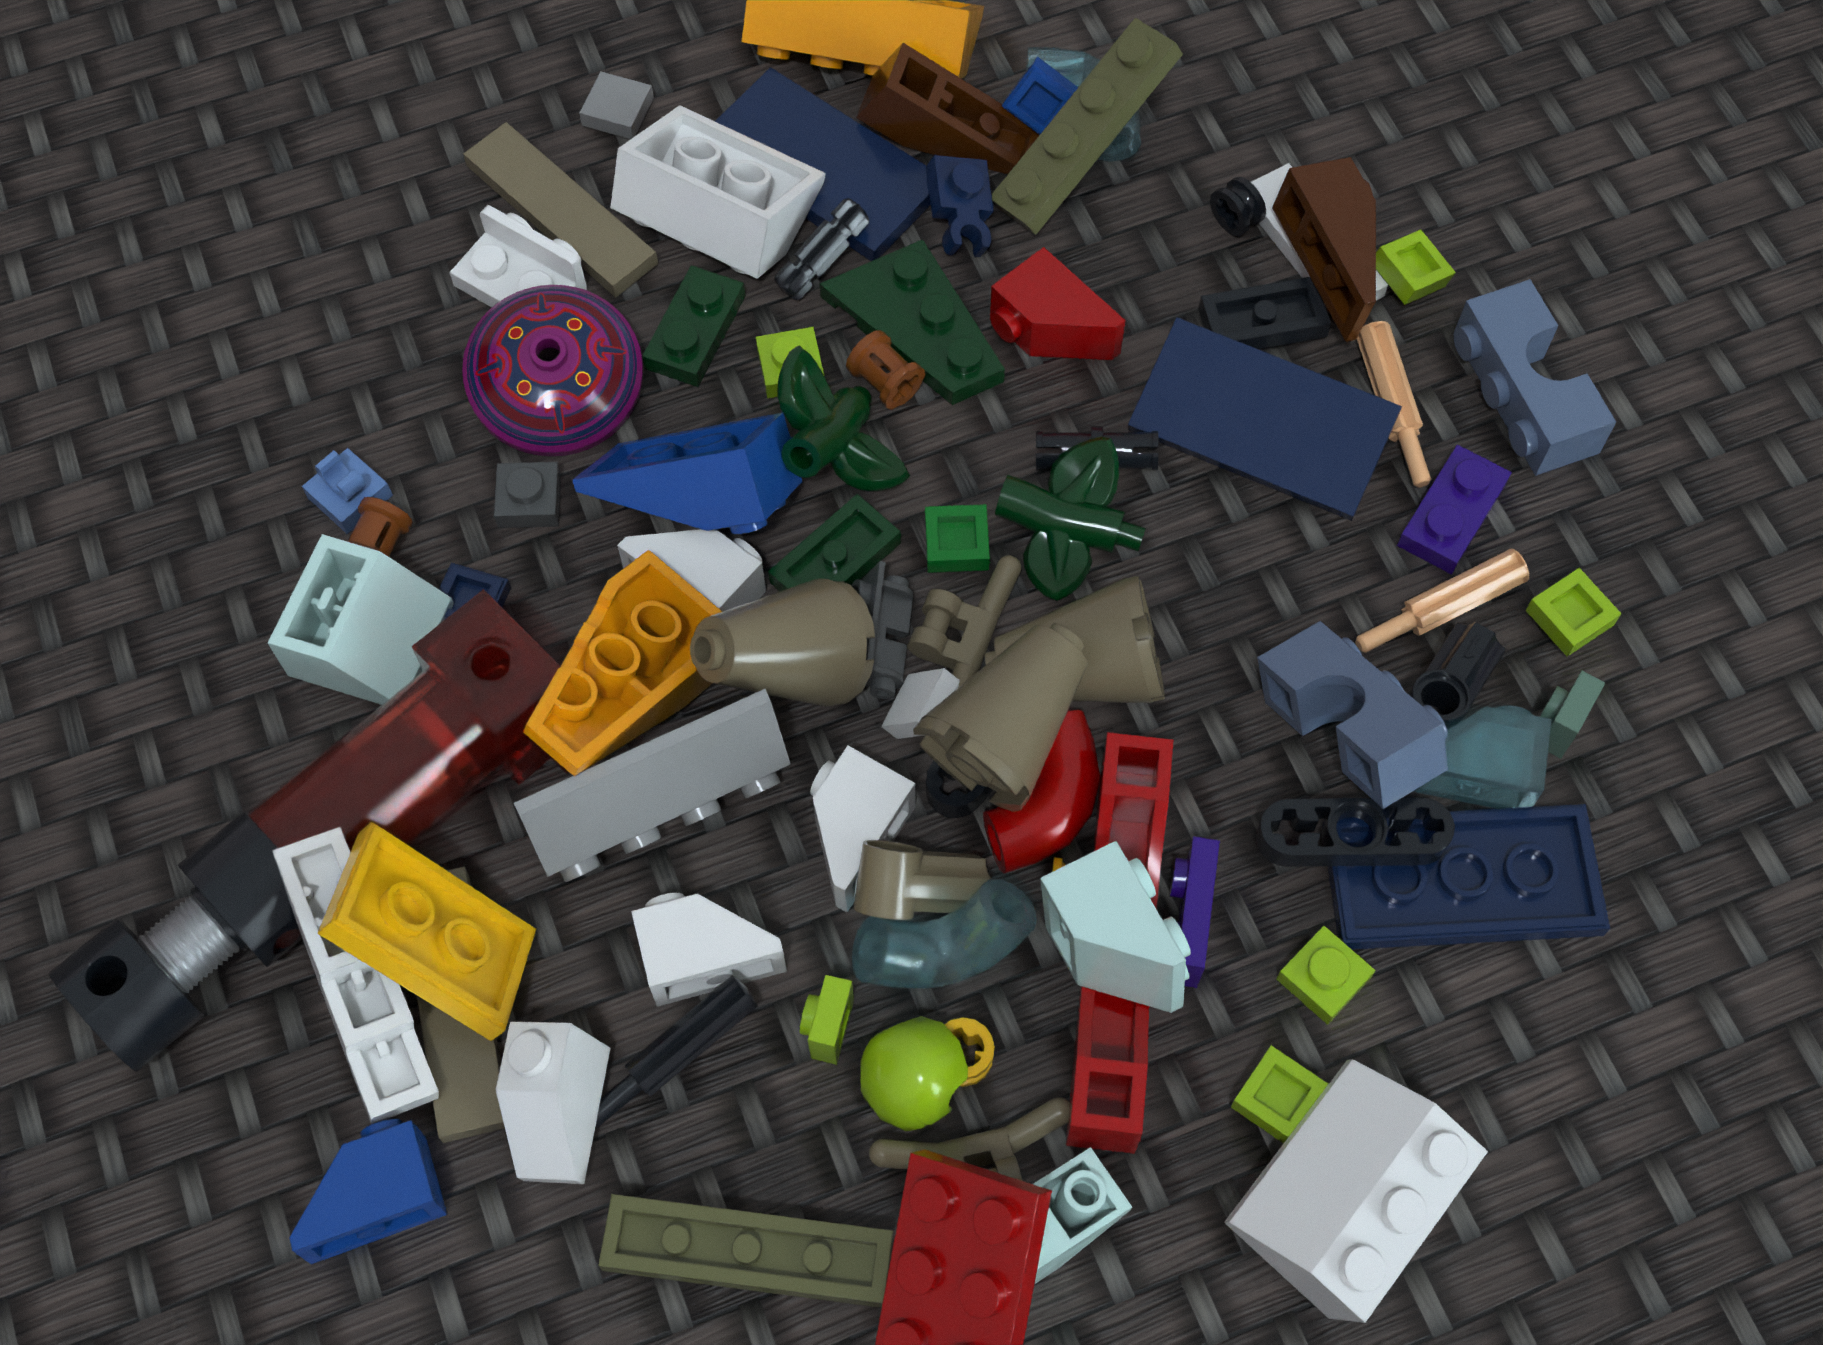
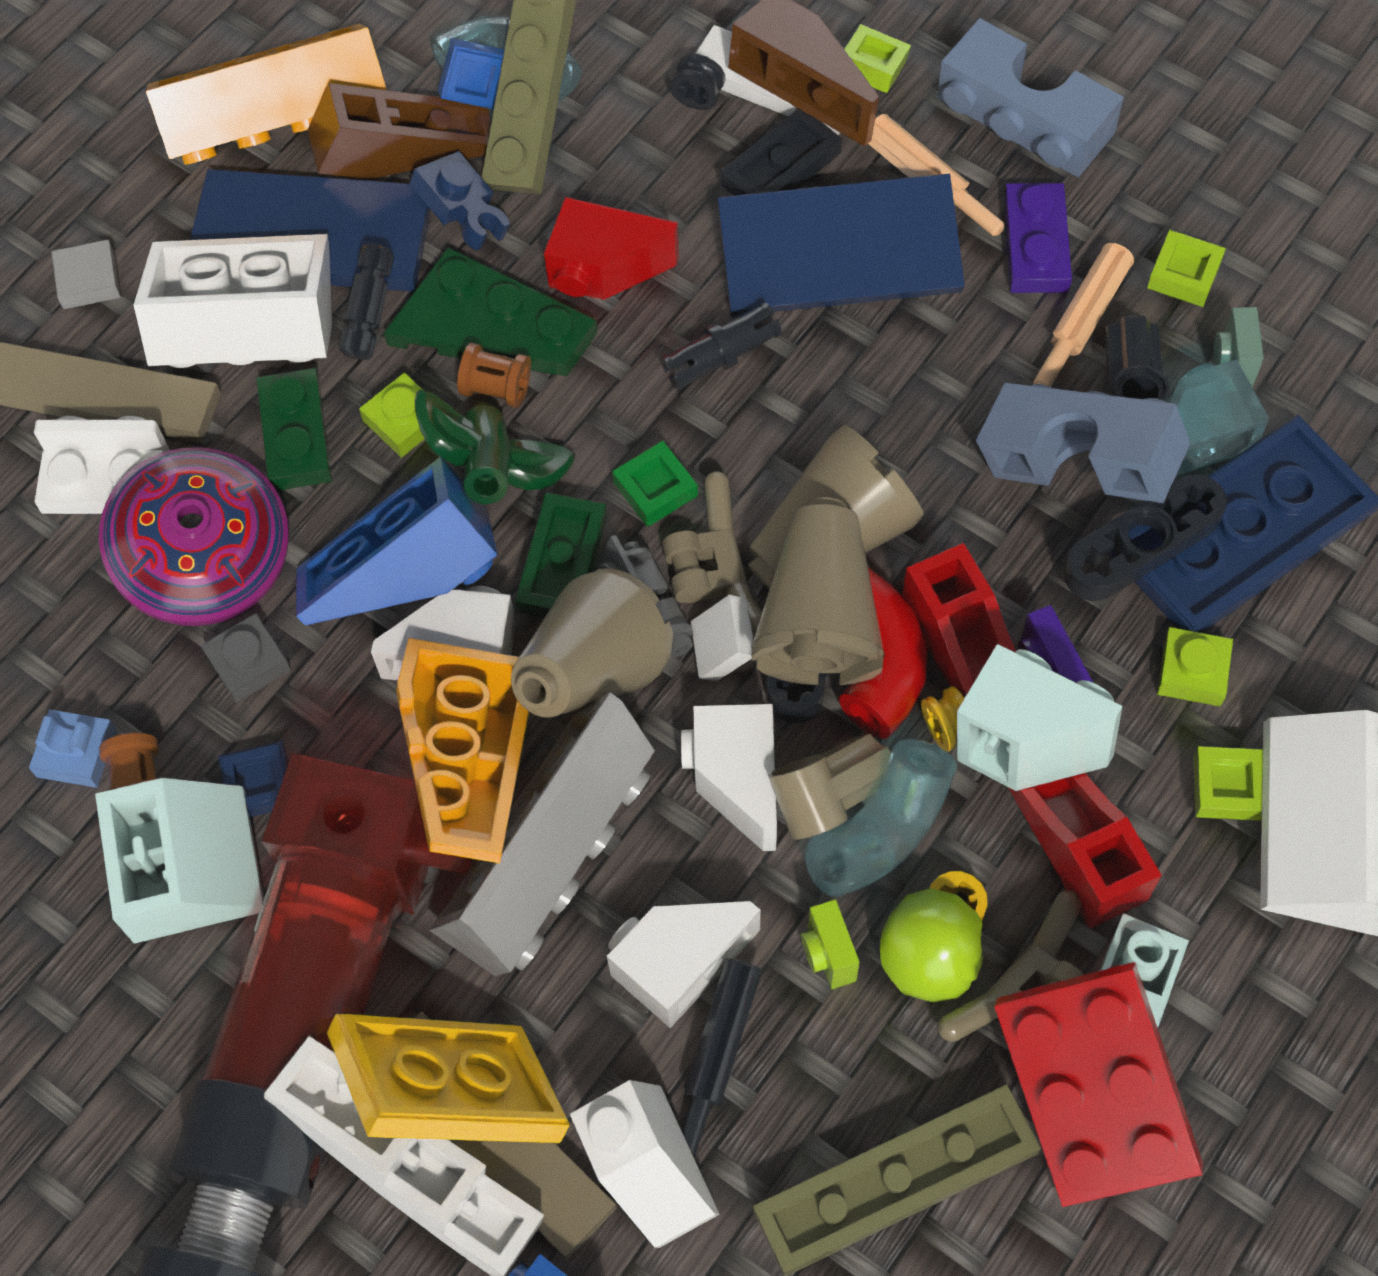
camera: 30 degrees left, 0 degrees up
dark green plant [995,436,1146,601] -> none

